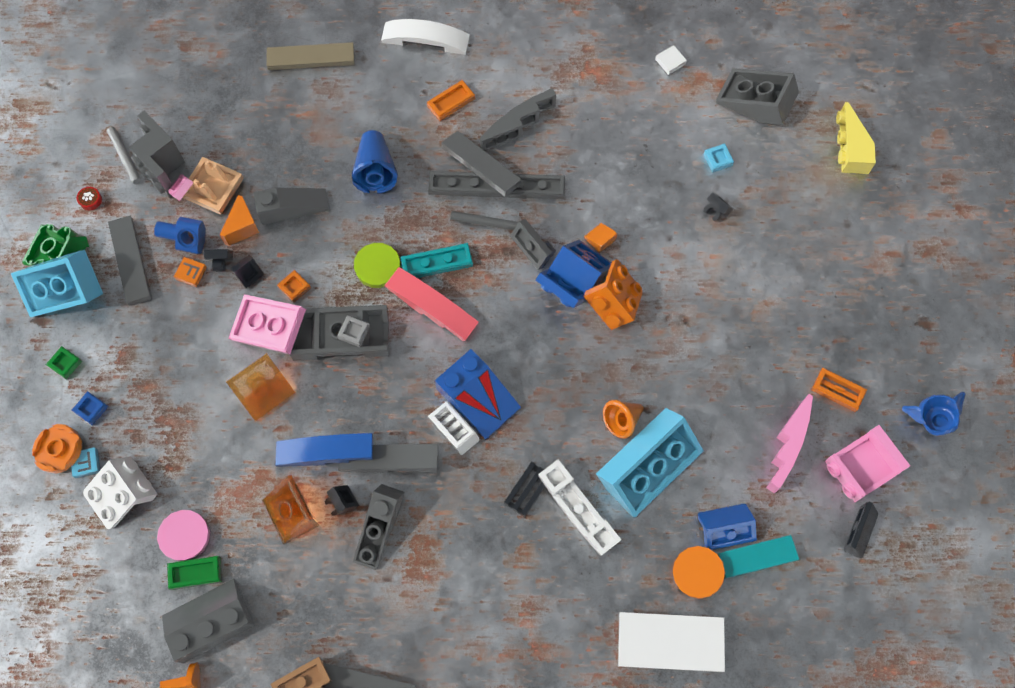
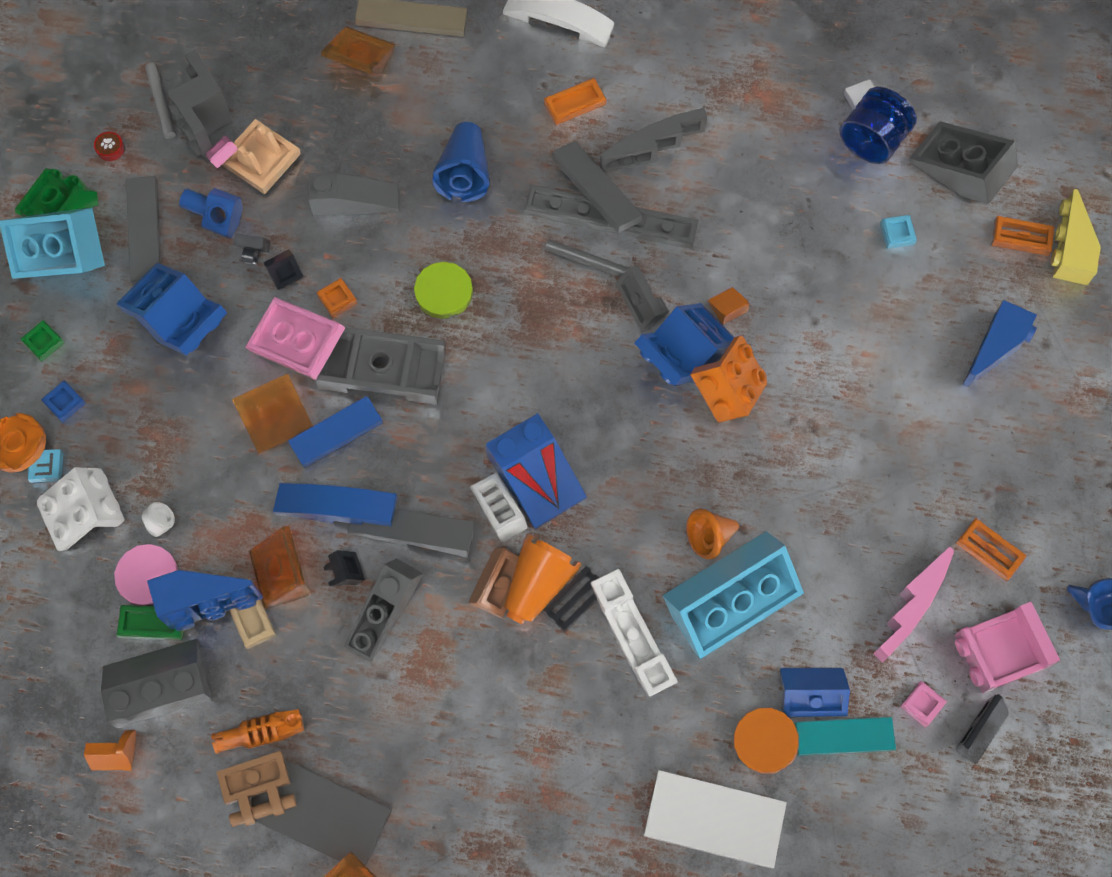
camera: 10 degrees right, 0 degrees up
orange tile [174,257,207,288] -> none
orange slope [220,195,259,246] -> none
light grey tile [337,315,370,347] -> none
coral slope [384,267,479,341] -> none
teal tile [400,243,473,278] -> none
black tile [703,192,733,221] -> none
none -> blue bracket [116,263,227,356]
none -> white tile [142,502,175,537]
none -> blue slope [147,570,263,631]
none -> orange hinge [211,710,304,754]
none -> tan tile [229,578,276,649]
none -> blue tile [288,396,383,468]
none -> clear orange slope [321,26,396,74]
none -> nougat slope [469,548,519,618]
none -> orange cone [504,533,582,625]
none -> clear blue wheel [839,86,917,165]
none -> bright pink tile [900,681,947,728]
none -> blue slope [963,300,1037,387]
none -> orange tile [991,216,1055,256]

